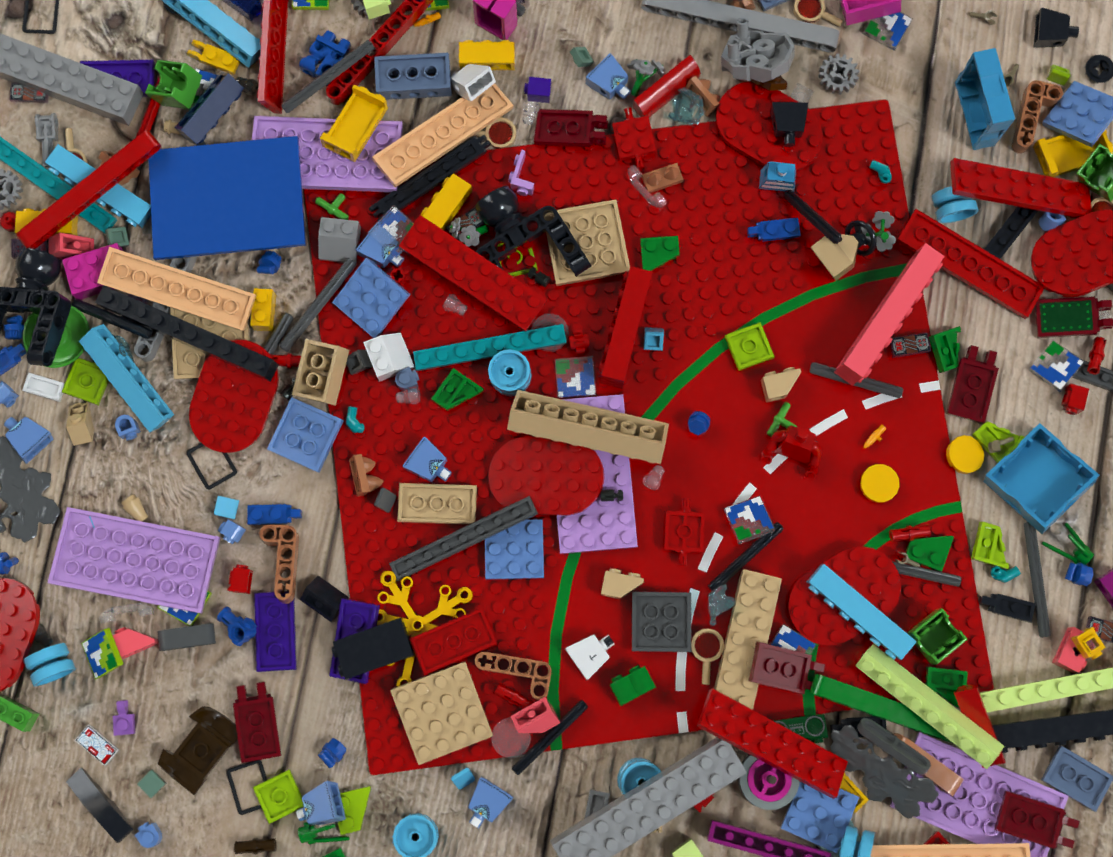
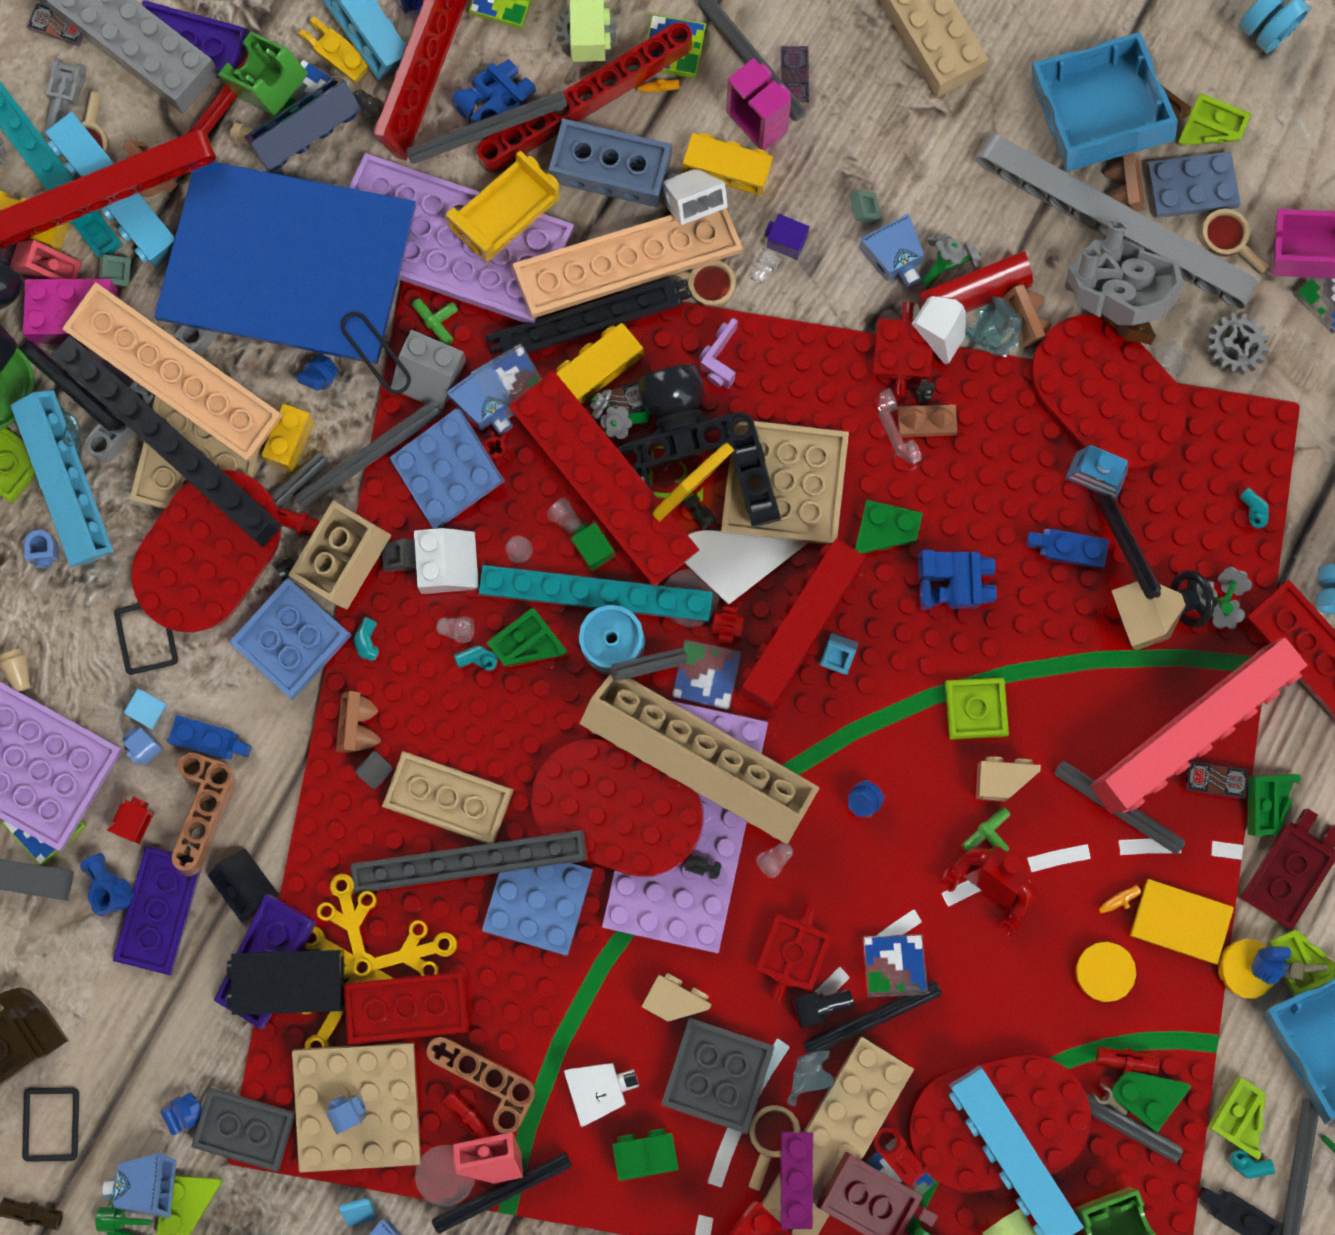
camera: 20 degrees right, 0 degrees up
dark red tile [233,682,282,763] -> none
lime tile [253,769,304,824] -> none
sand blue plate [395,367,420,391] -> none
medium blue torso [403,437,452,482] -> none
dark red tile [534,109,608,147] -> none
black torso [770,102,808,147] -> none
none -> dark grey tile [191,1088,296,1172]
none -> medium blue plate [325,1095,366,1134]
none -> black piece [341,312,411,394]
none -> teal arm [454,646,498,671]
none -> clear piece [505,536,533,563]
none -> green brick [571,522,615,572]
none -> dark grey axle [610,648,688,681]
none -> yellow tile [652,443,734,522]
none -> white sticker [685,530,807,604]
none -> magenta brick [780,1131,813,1229]
none -> black pin [792,989,854,1028]
none -> red piece [873,1127,927,1186]
none -> white slope [912,296,966,364]
none -> pearl dark grey piece [915,379,935,403]
none -> blue hips [917,550,997,611]
none -> yellow tile [1130,879,1234,965]
none -> blue piece [1251,947,1291,984]

